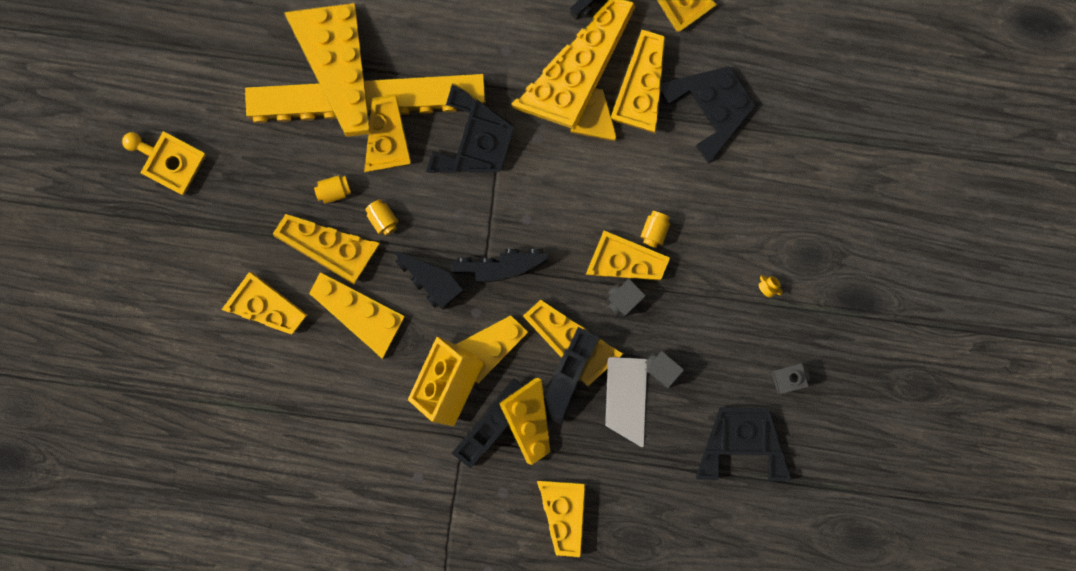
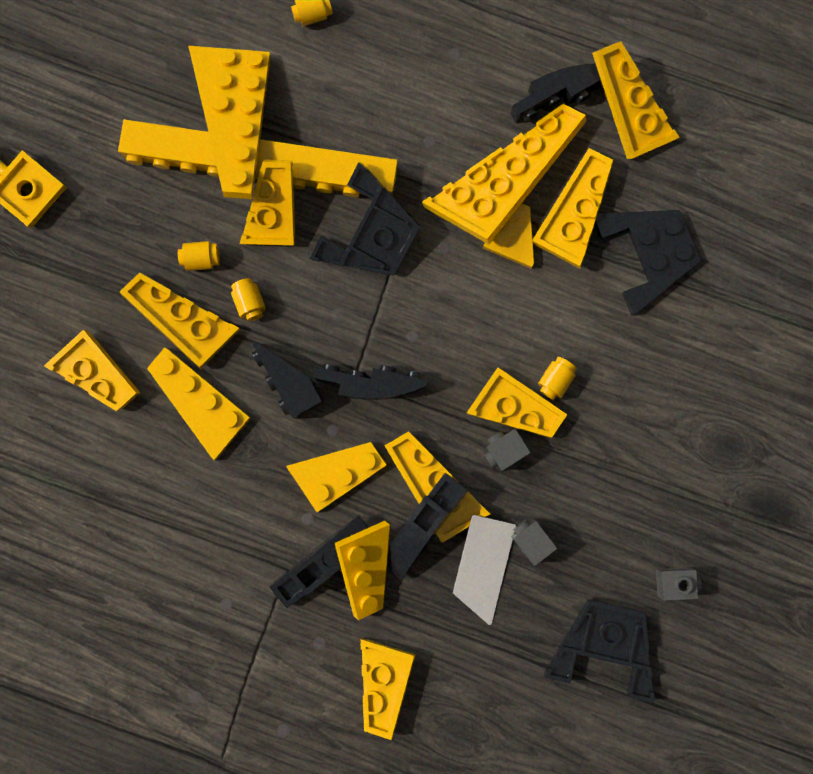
camera: 15 degrees right, 0 degrees up
yellow slope [408,337,484,426] -> none
yellow plate [759,274,783,298] -> none

